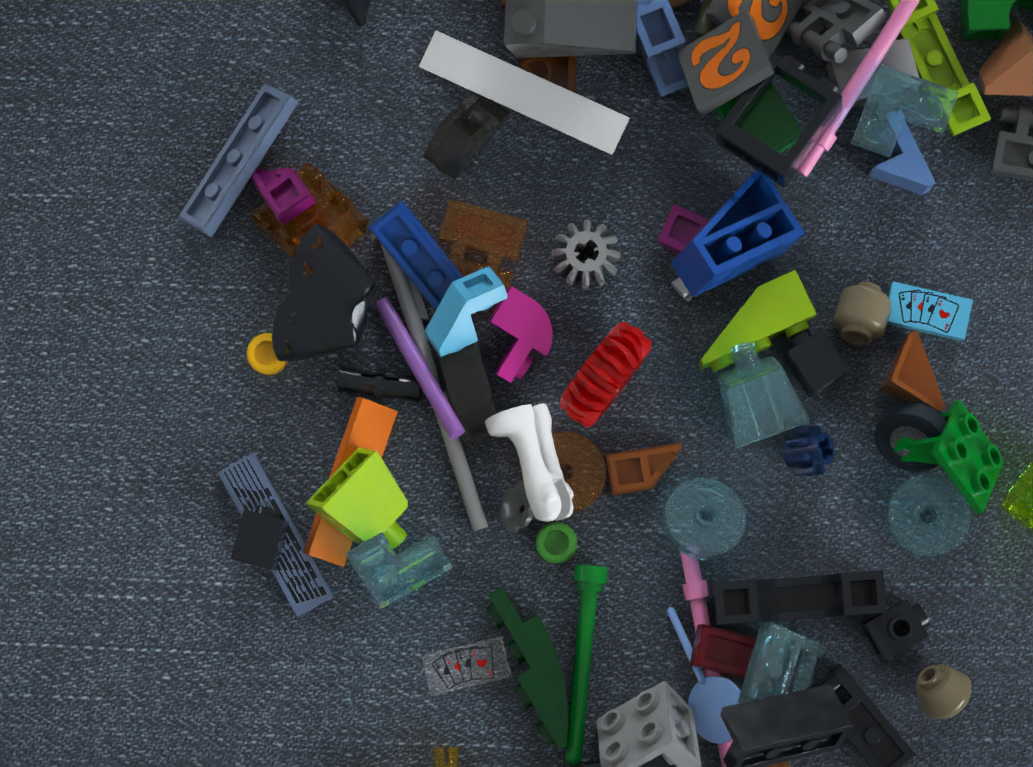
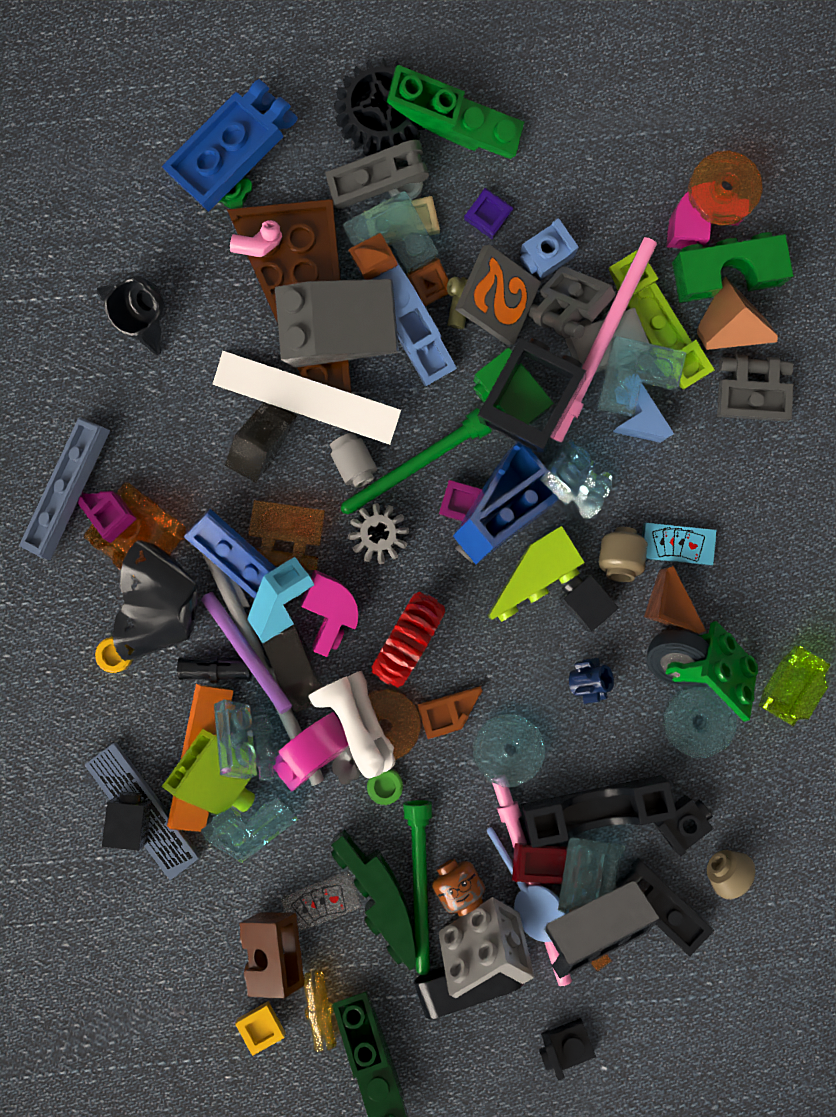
camera: 20 degrees left, 5 degrees up
dark grey tile [677,10,774,116] -> none
clear light blue torso [718,342,810,449] -> none
none -> clear light blue plate [214,700,276,781]
none -> reddish brown brick [239,912,305,998]
none -> dark pink brick [270,712,349,792]
none -> light grey brick [330,432,377,488]
none -> green piece [341,408,492,515]
none -> dark orange head [432,858,486,916]
none -> clear light blue plate [541,439,613,518]

